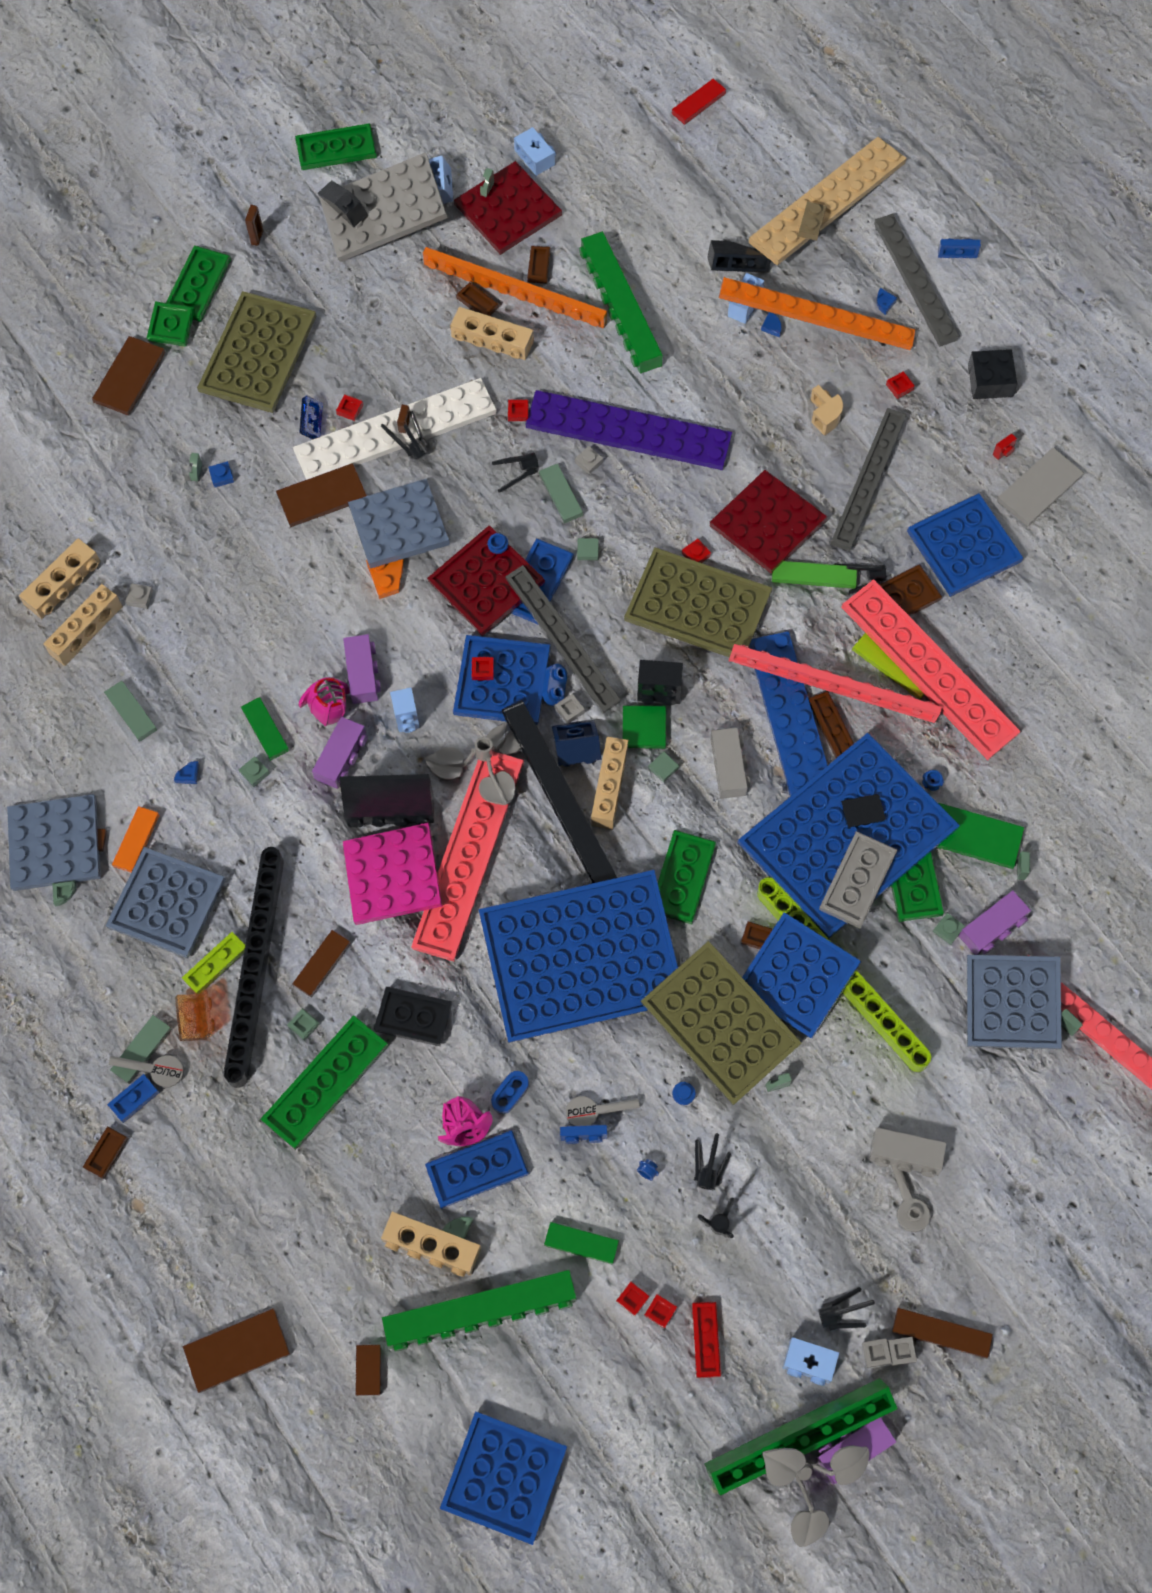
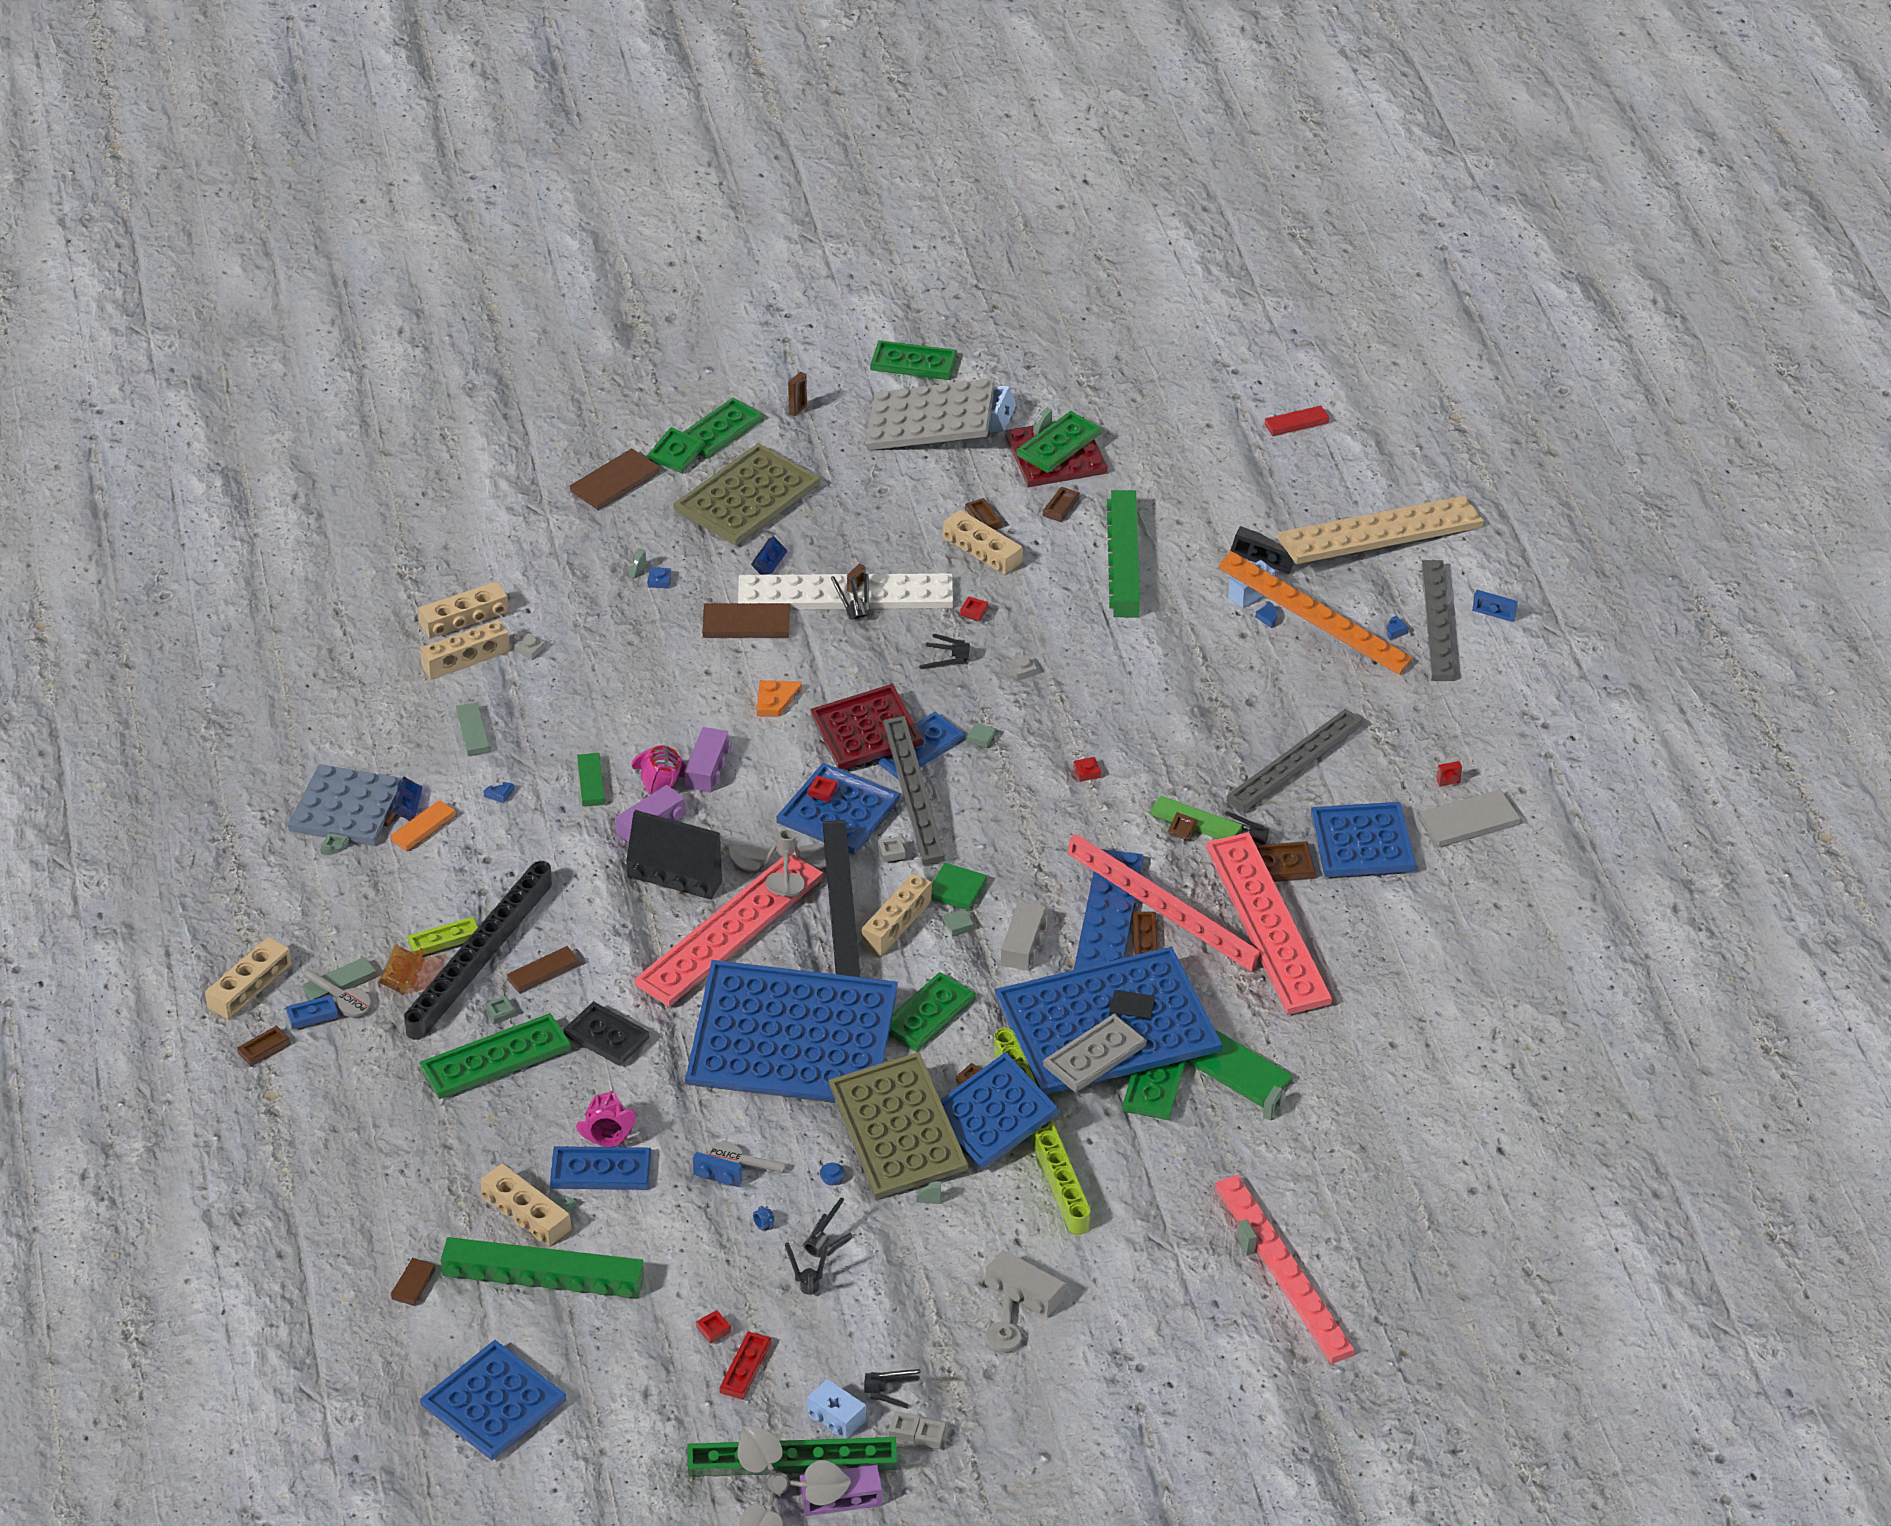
camera: 20 degrees right, 25 degrees down
sand blue plate [106,847,226,959] -> none
reddish brown tile [183,1308,291,1393] -> none
sand green plate [239,756,270,787] -> none
black slope [318,180,368,227] -> none
red plate [336,394,363,421] -> none
dark pink plate [343,823,443,925] -> none
sand blue plate [348,479,450,569] -> none
light blue brick [390,688,420,733] -> none
orange plate [423,247,607,328] -> none
blue plate [487,533,509,554] -> none
blue plate [491,1071,529,1114] -> none
light blue brick [514,127,556,176] -> none
dark purple plate [525,390,732,470] -> none
sand green tile [539,463,583,524] -> none
blue plate [542,664,567,706] -> none
green tile [544,1222,619,1265] -> none
dark blue slope [552,720,602,767] -> none
red plate [616,1282,650,1317] -> none
olive plate [624,547,772,658] -> none
black brick [637,660,683,706] -> none
dark red plate [710,470,827,574] -> none
dark tan plate [798,201,826,241] -> none
tan brick [811,385,843,436] -> none
lime tile [852,633,924,700] -> none
red plate [886,371,915,399] -> none
reddish brown tile [892,1308,993,1359] -> none
blue plate [922,770,944,791] -> none
sand green plate [933,913,965,945] -> none
medium lavender brick [959,891,1031,955] -> none
sand blue plate [967,955,1062,1049] -> none
black brick [968,349,1018,399] -> none
none -> tan brick [205,937,291,1020]
none -> clear blue plate [392,776,423,821]
none -> green tile [1017,411,1102,473]
none -> reddish brown tile [1167,812,1198,842]

